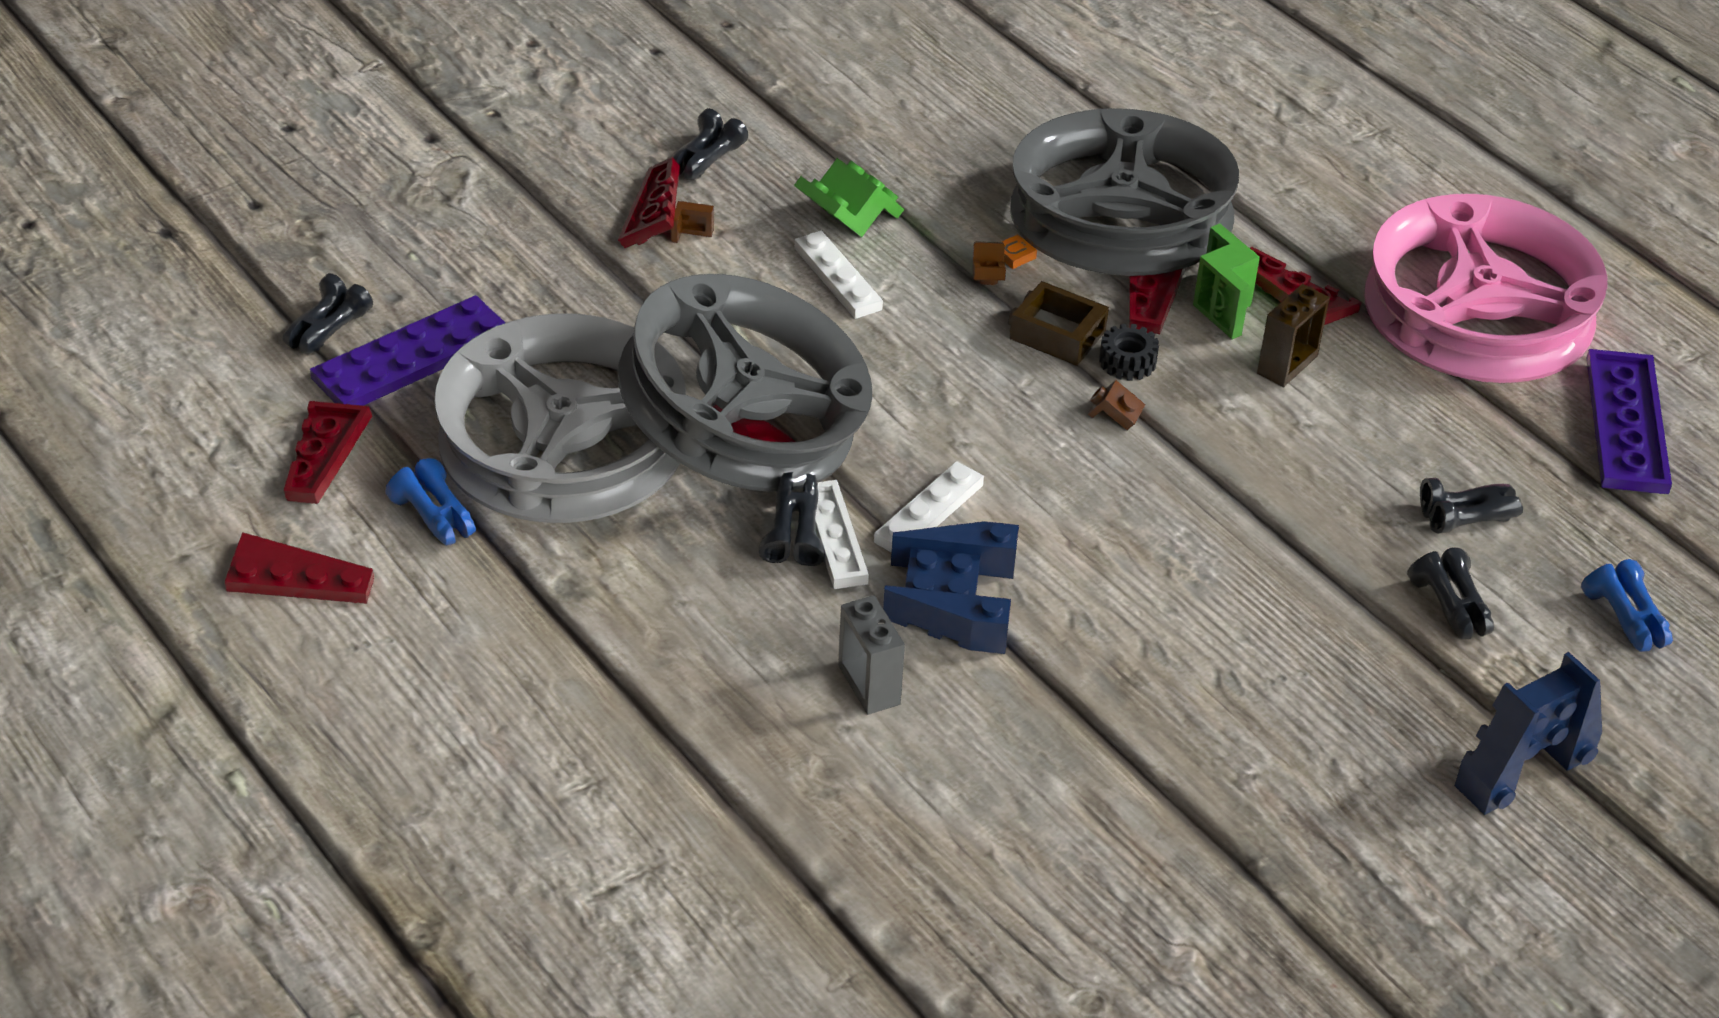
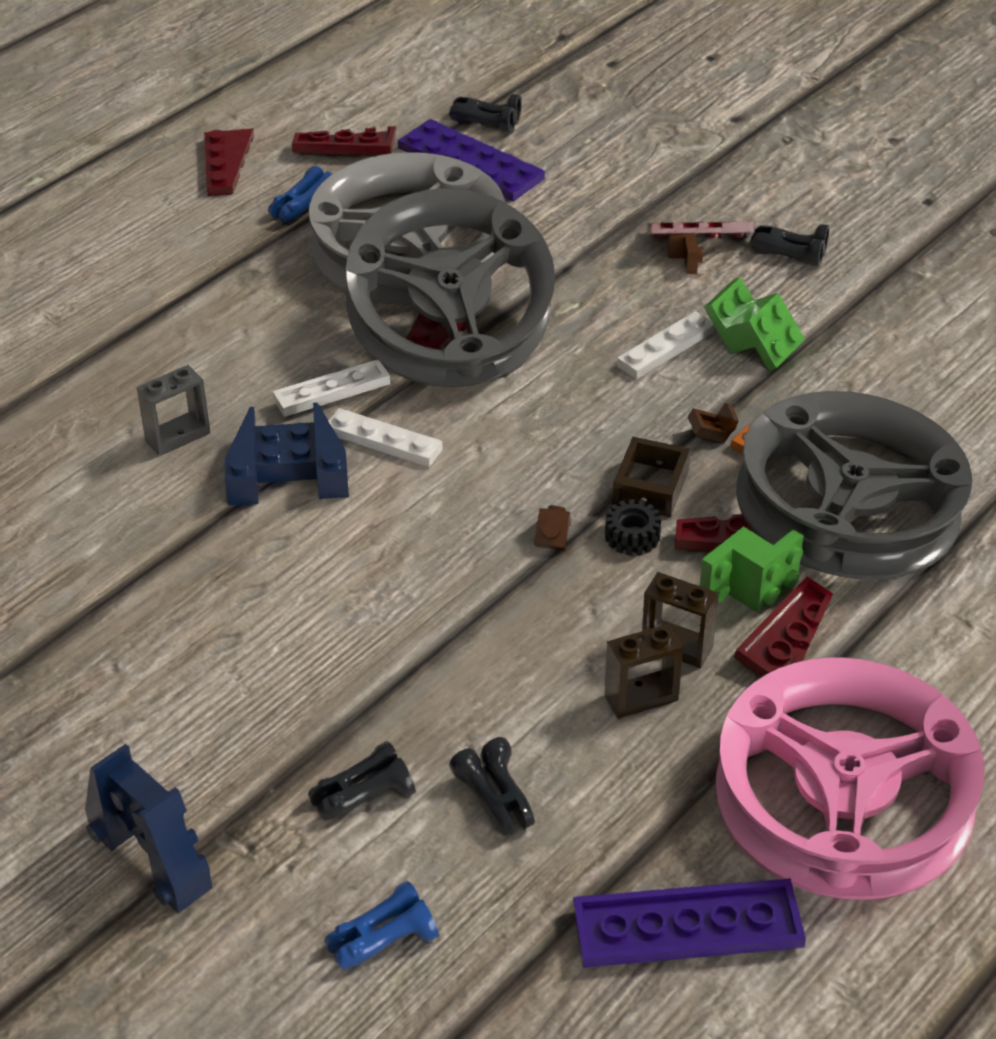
camera: 80 degrees right, 0 degrees up
black piece [759,472,825,566] -> none
none -> dark brown window [604,623,683,719]

